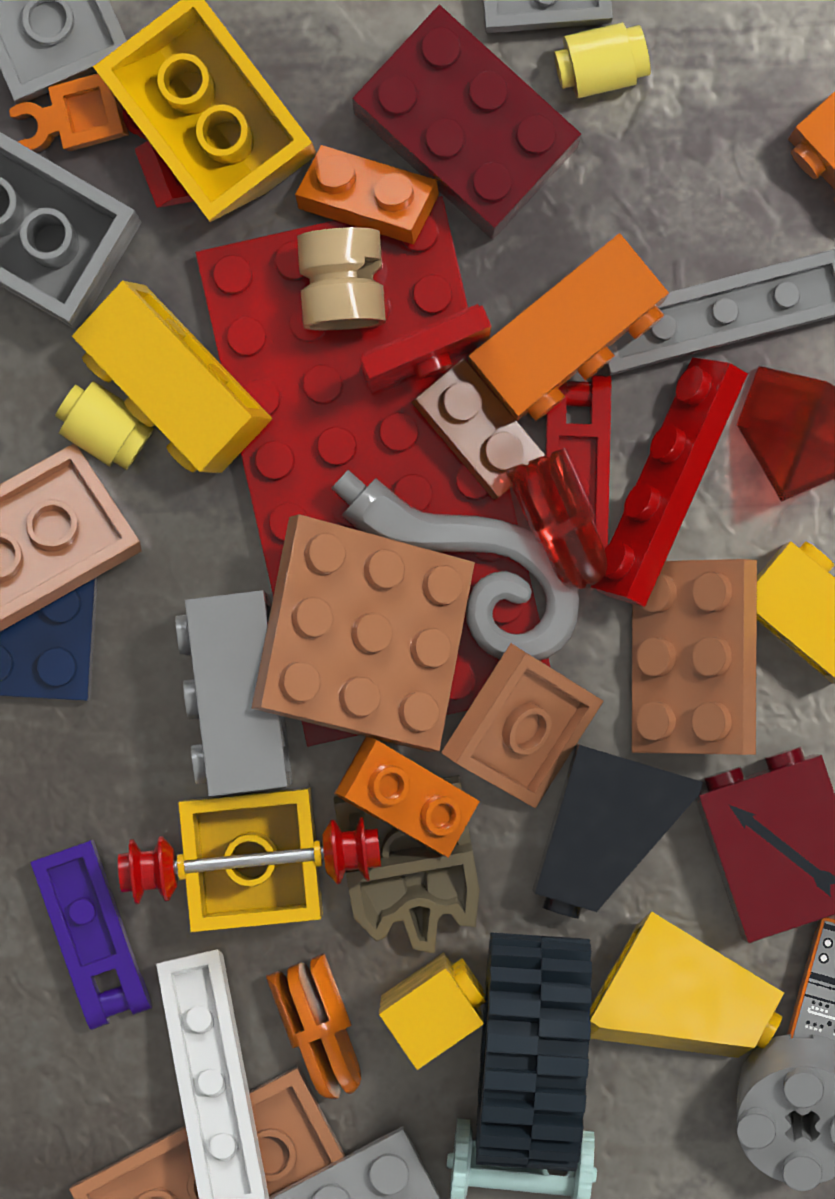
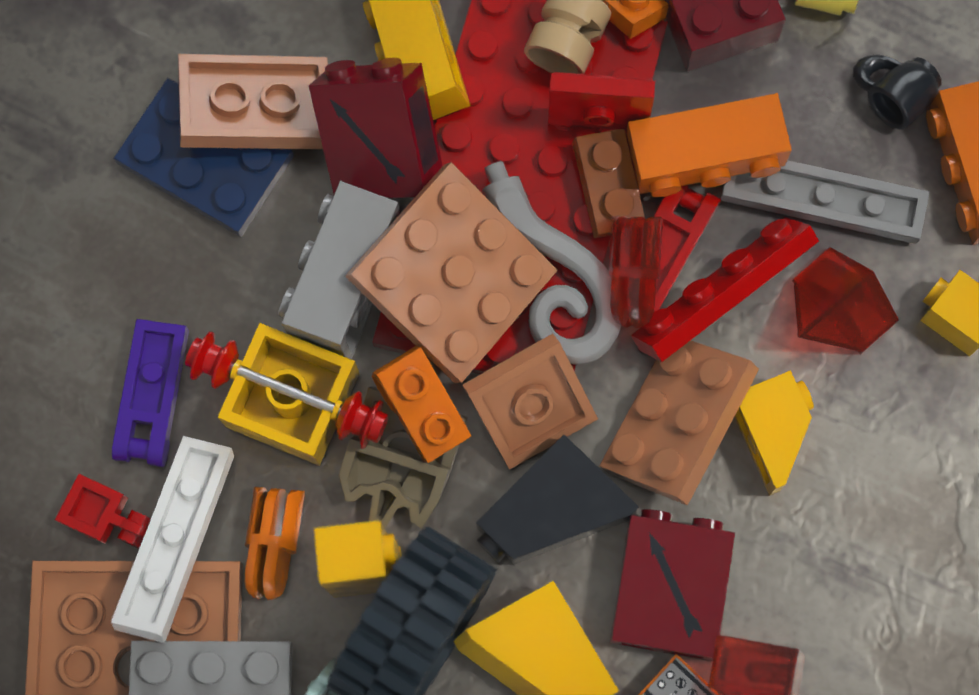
camera: 30 degrees right, 10 degrees down
light yellow brick [55,381,154,470] -> none
none -> red plate [55,474,151,549]
none -> dark red brick [308,58,442,198]
none -> black piece [853,55,942,130]

